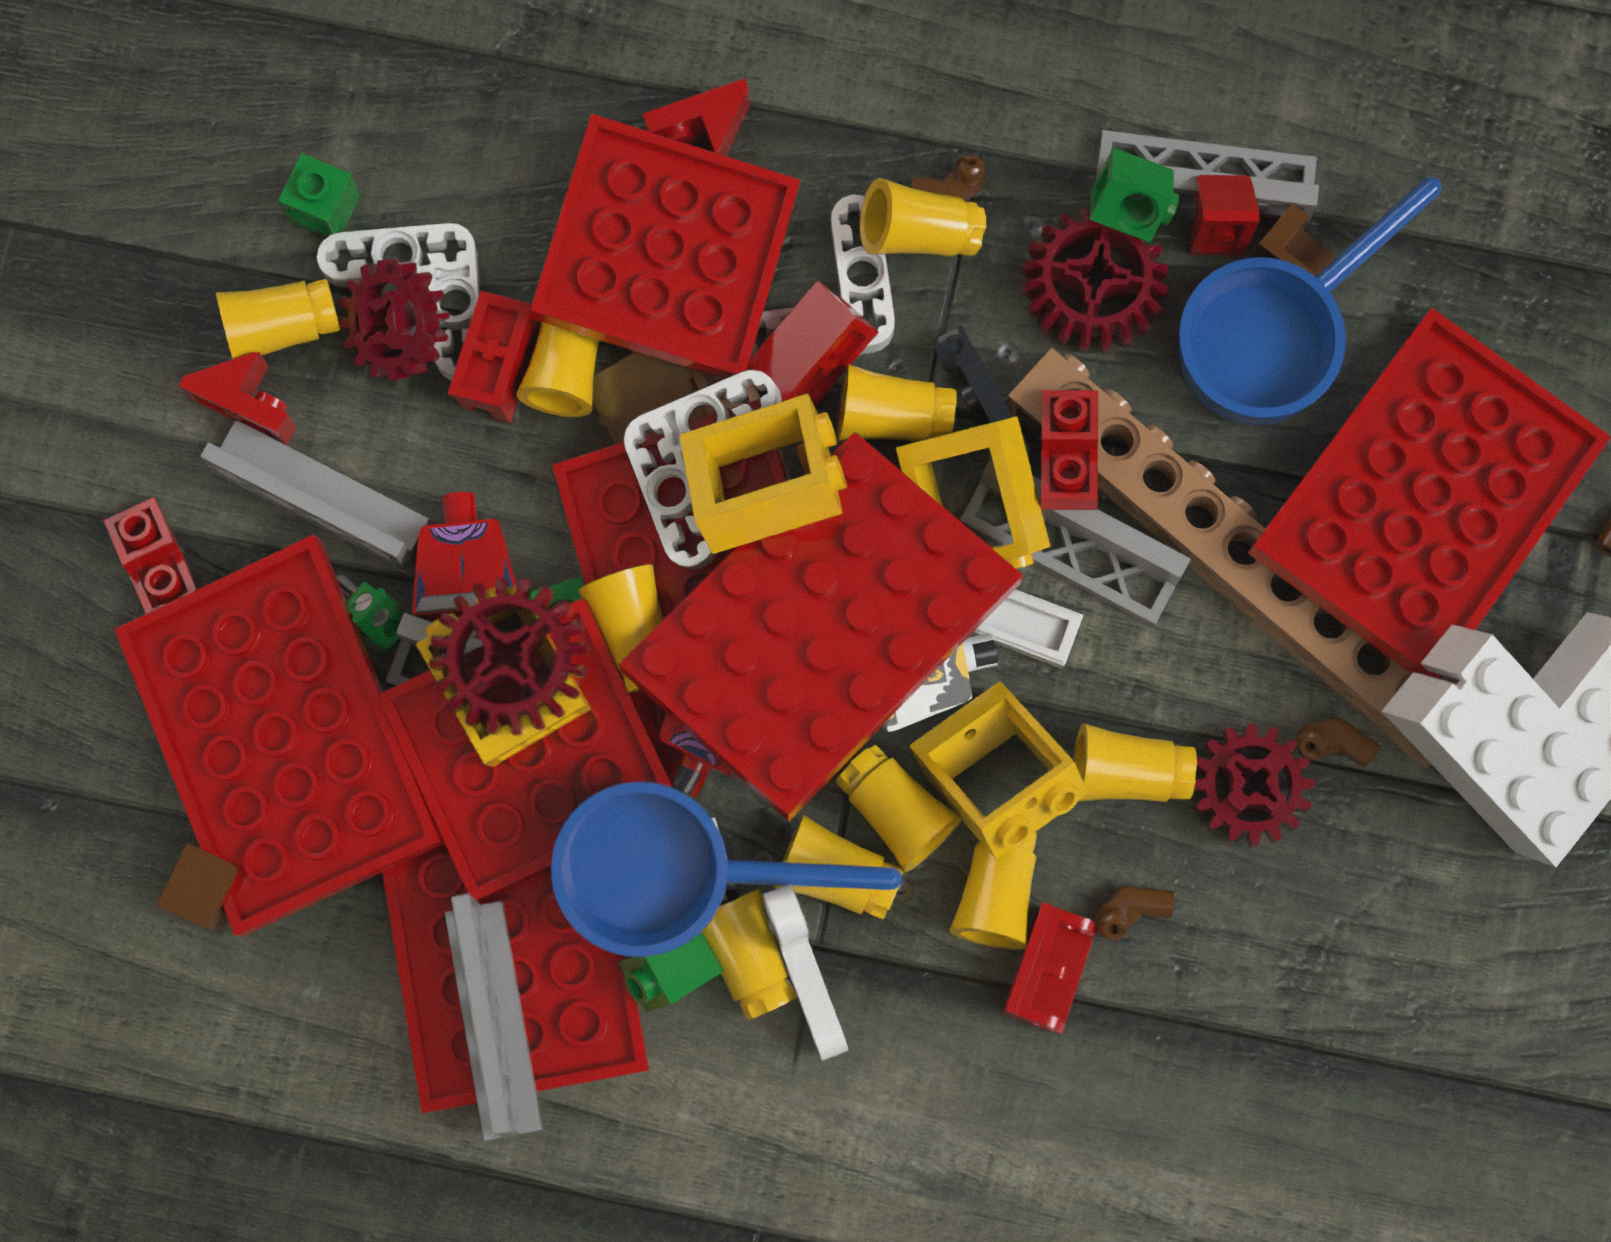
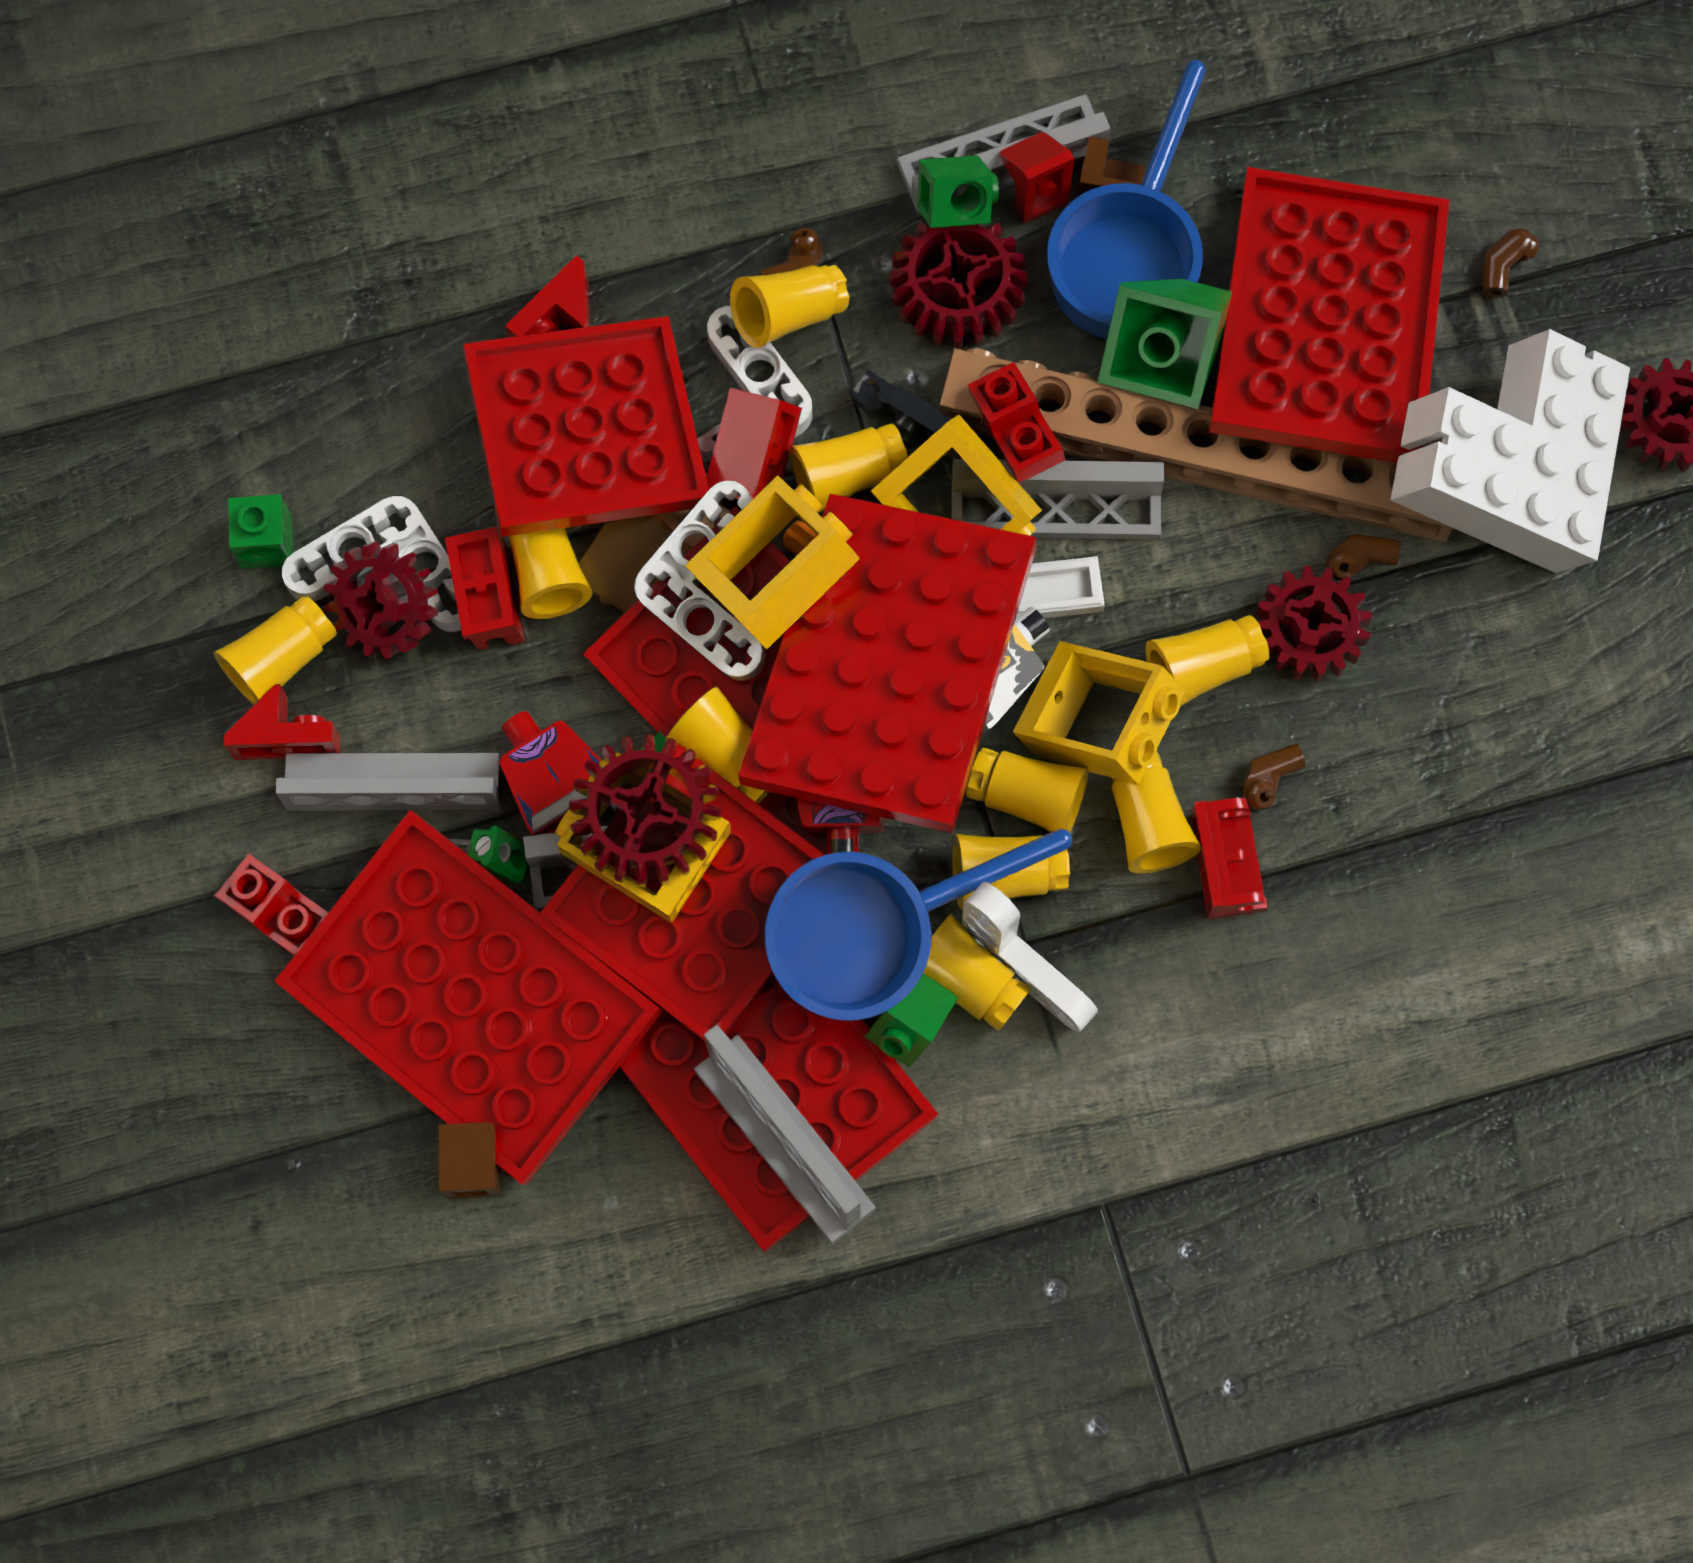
camera: 25 degrees left, 5 degrees down
none -> green slope [1097,279,1232,409]

